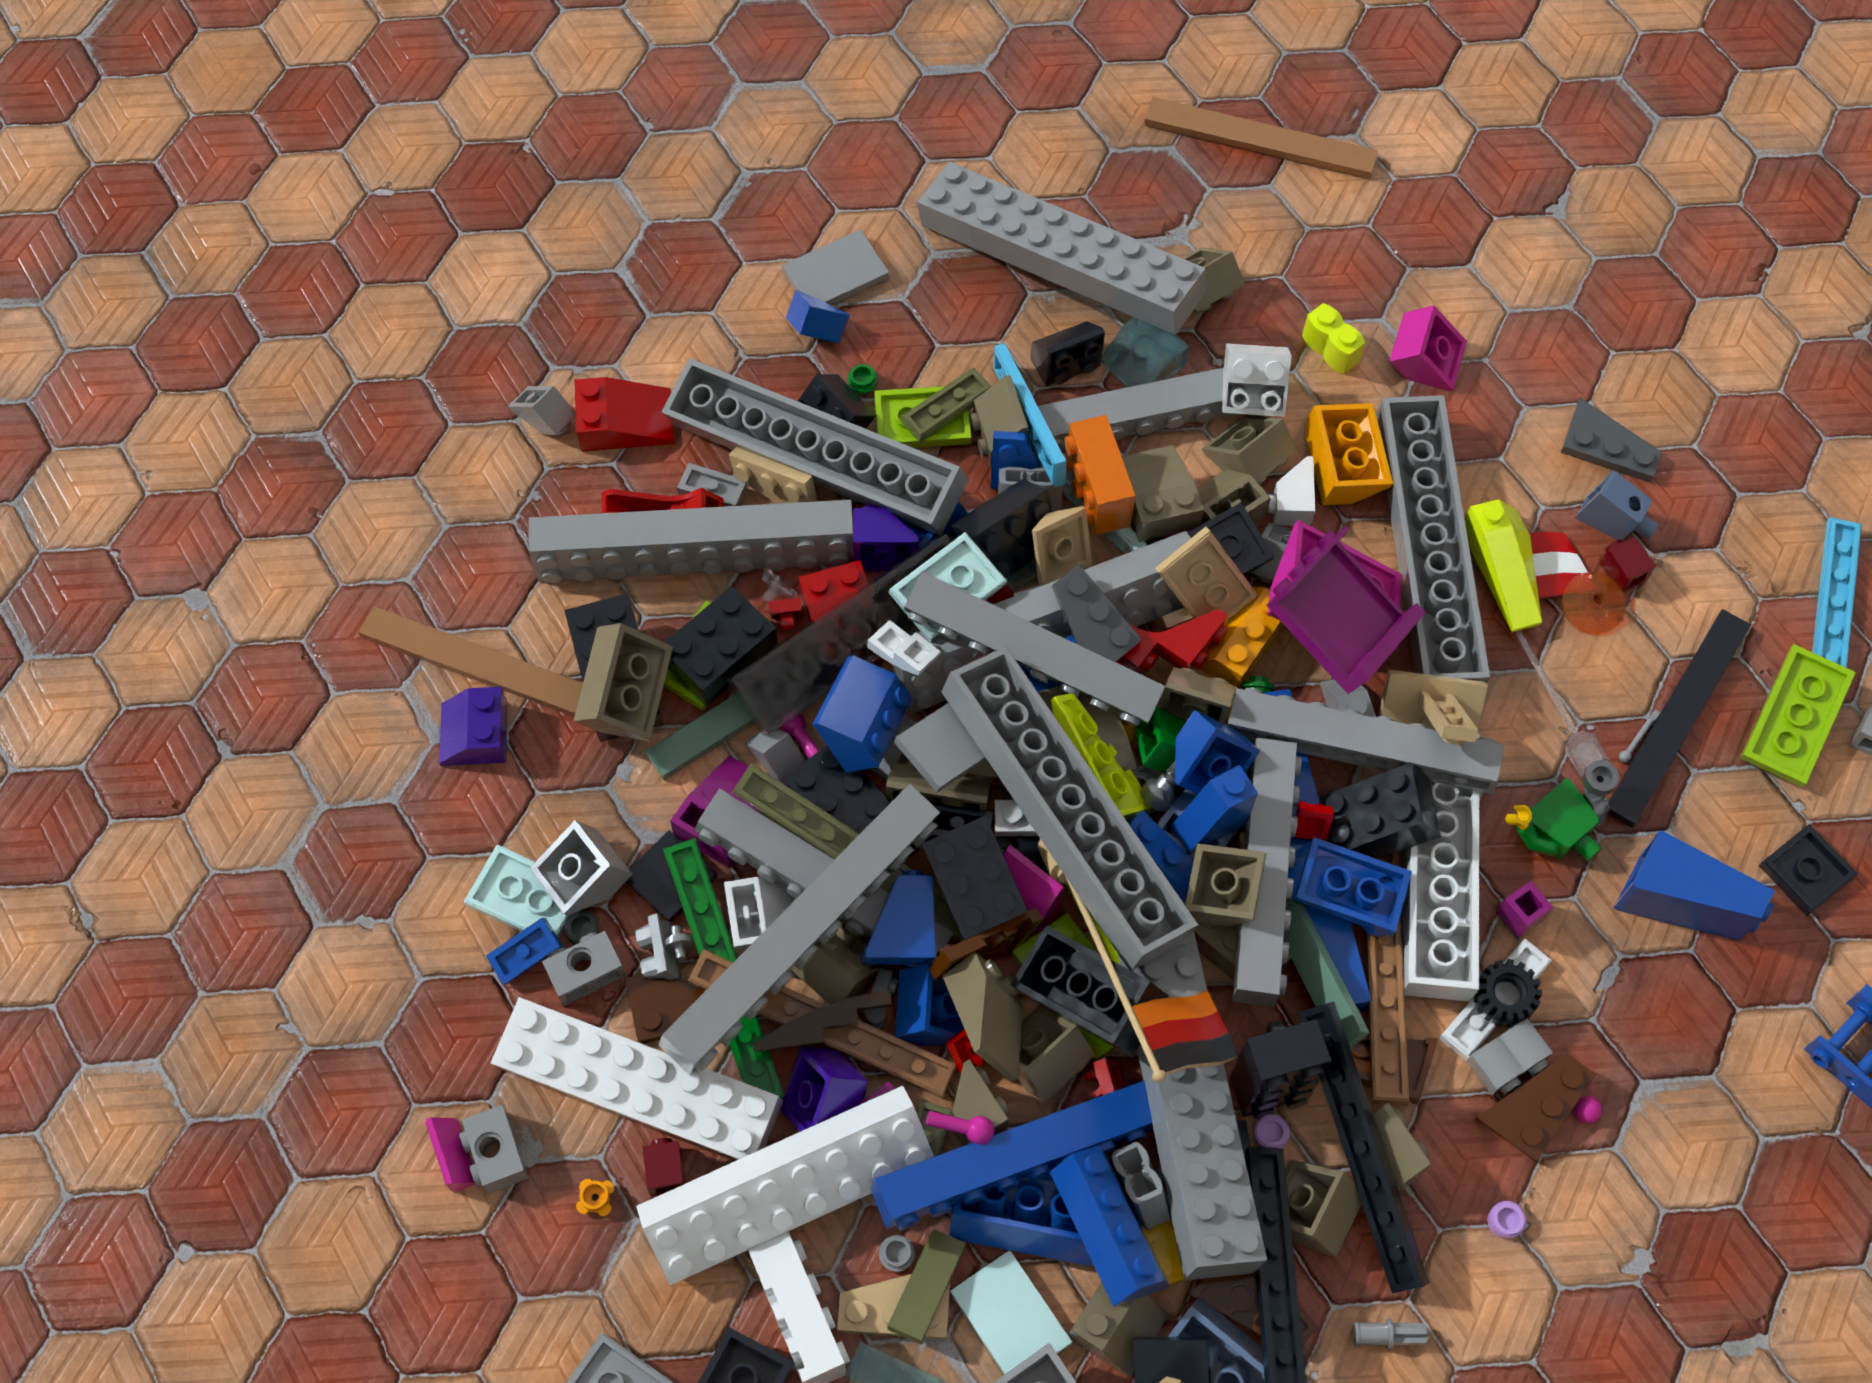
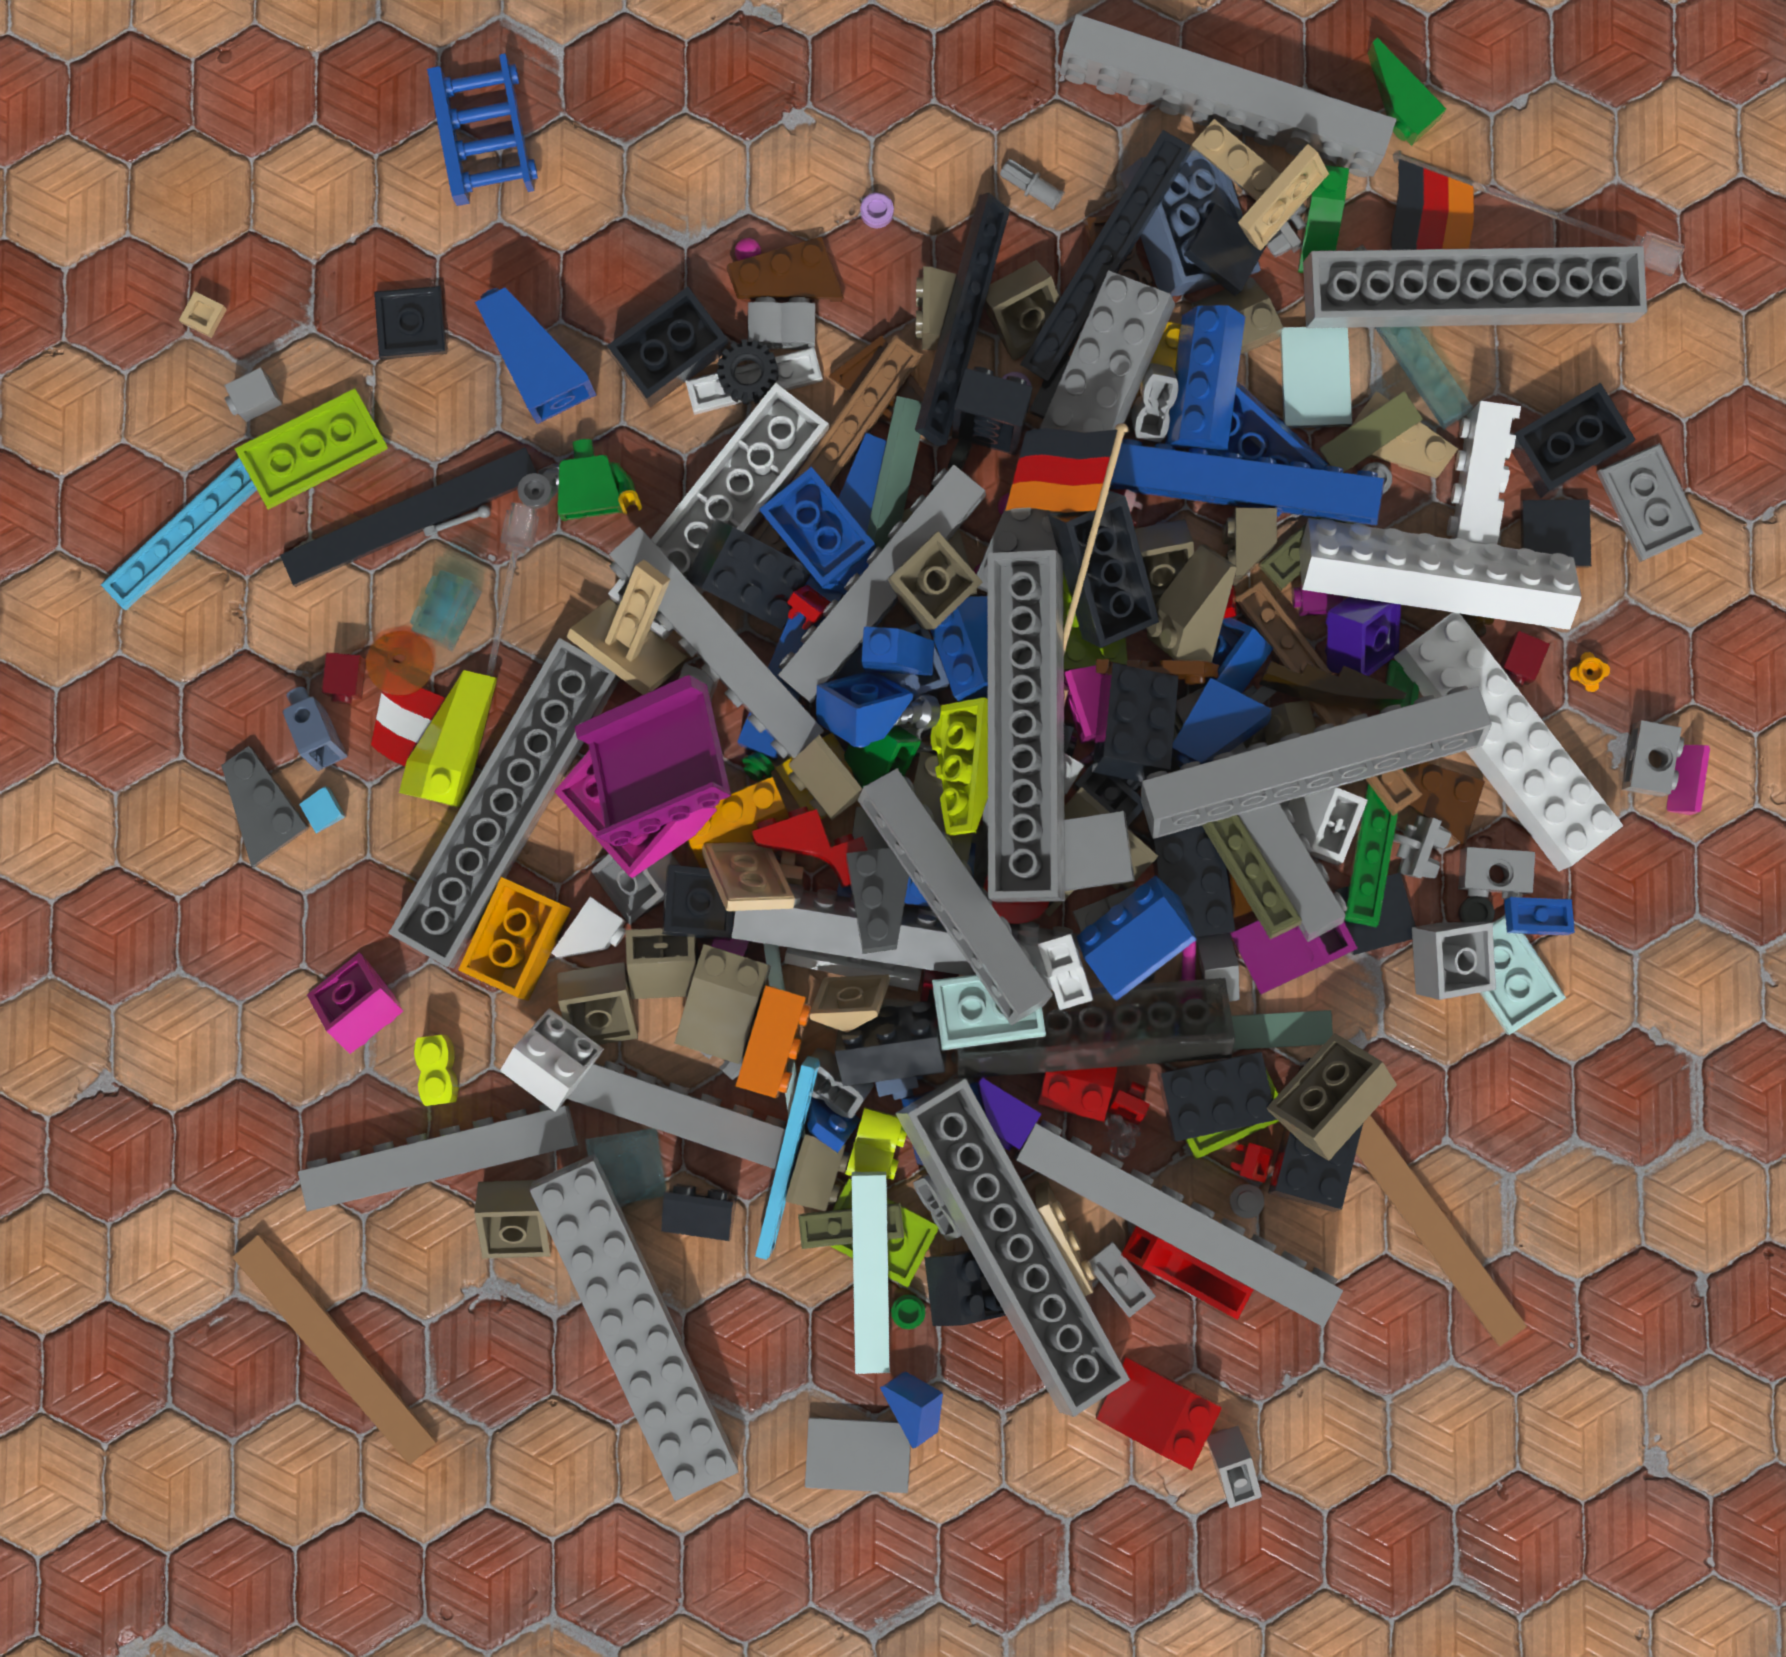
camera: 145 degrees left, 20 degrees up
dark purple slope [439,687,508,766] -> none
dark pink bar [926,1111,994,1145] -> none
magenta brick [1496,881,1553,939] -> none
none -> light grey brick [298,1104,578,1212]
none -> medium azure slope [299,786,346,834]
none -> clear light blue slope [410,570,482,652]
none -> black brick [607,287,730,408]
none -> neon yellow brick [845,1107,907,1180]
none -> light aqua tile [851,1172,890,1374]
none -> red tile [1230,1143,1274,1183]
none -> light grey plate [1230,1184,1264,1218]
none -> black tile [1520,500,1592,568]

